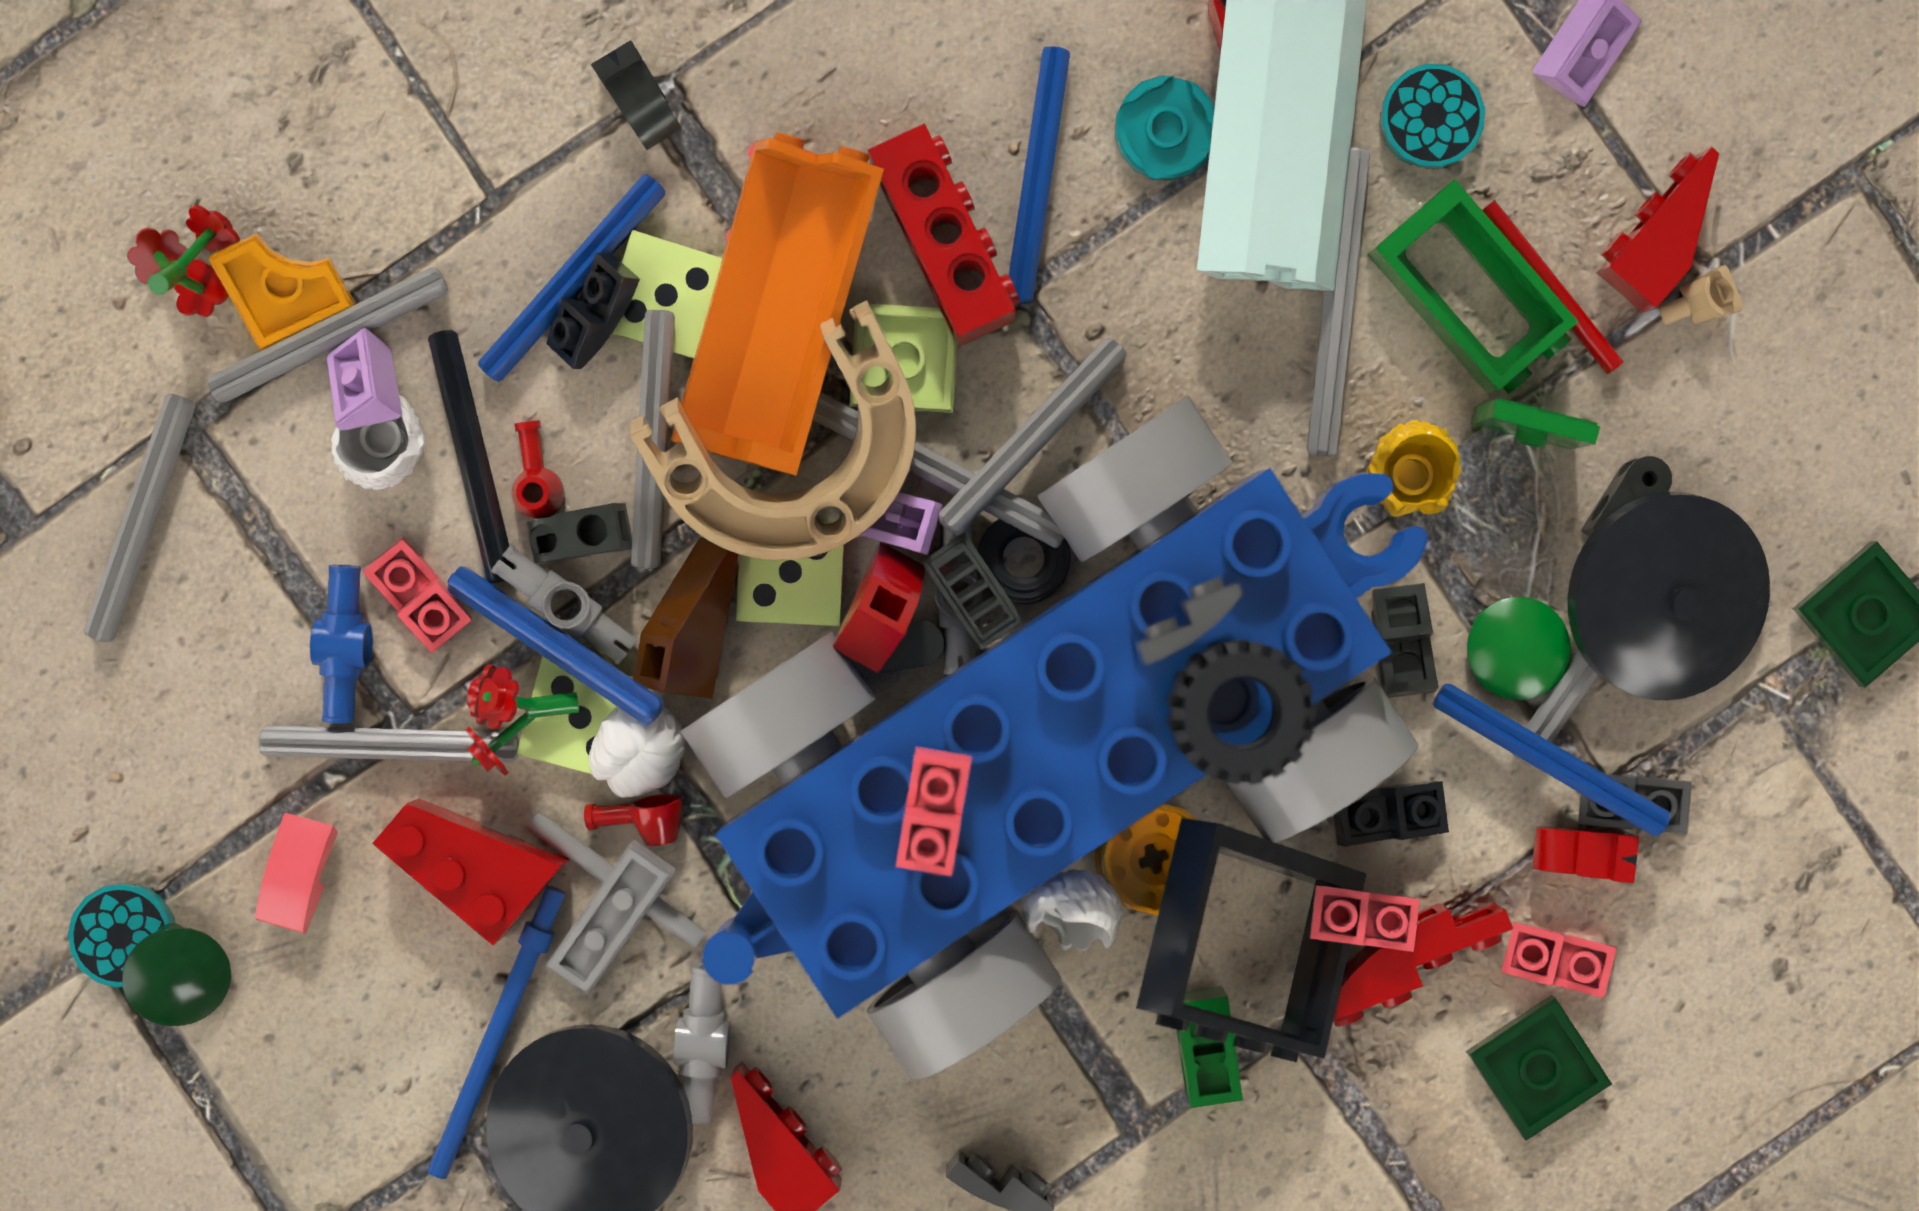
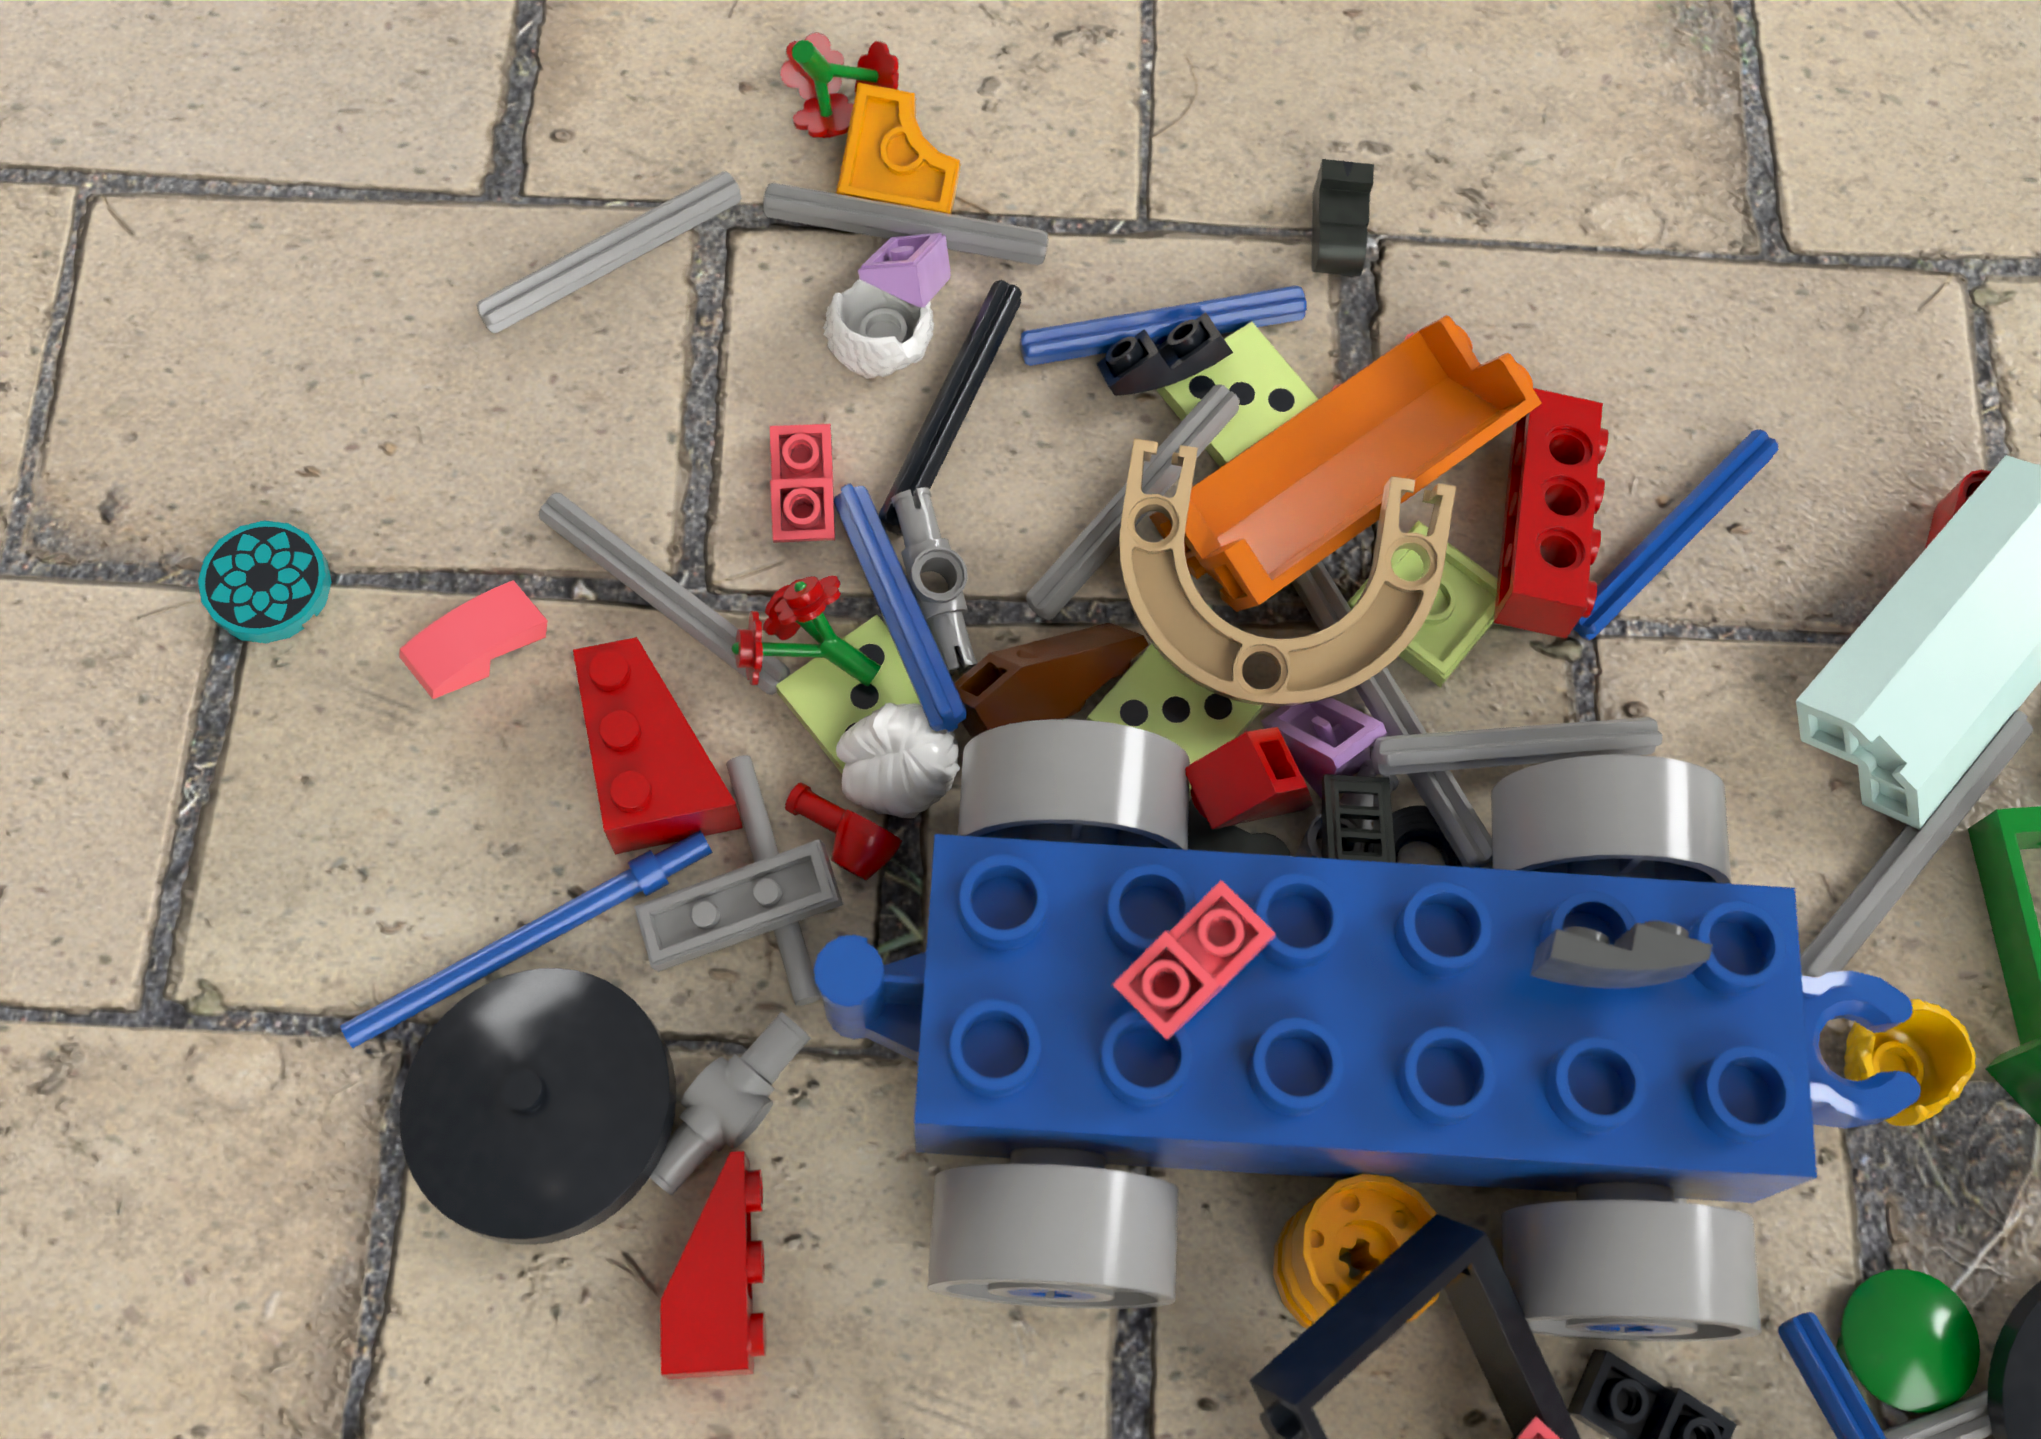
camera: 30 degrees right, 20 degrees down
dark green dish [122,923,231,1026] -> none
blue pin [310,564,373,724] -> none
red bar [512,420,565,519] -> none
pearl dark grey leg [526,503,632,564] -> none
white hair [1023,869,1124,951] -> none
teal tile [1114,75,1215,181] -> none
black tyre [1167,640,1316,785] -> none
pearl dark grey slope [1372,583,1439,698] -> none

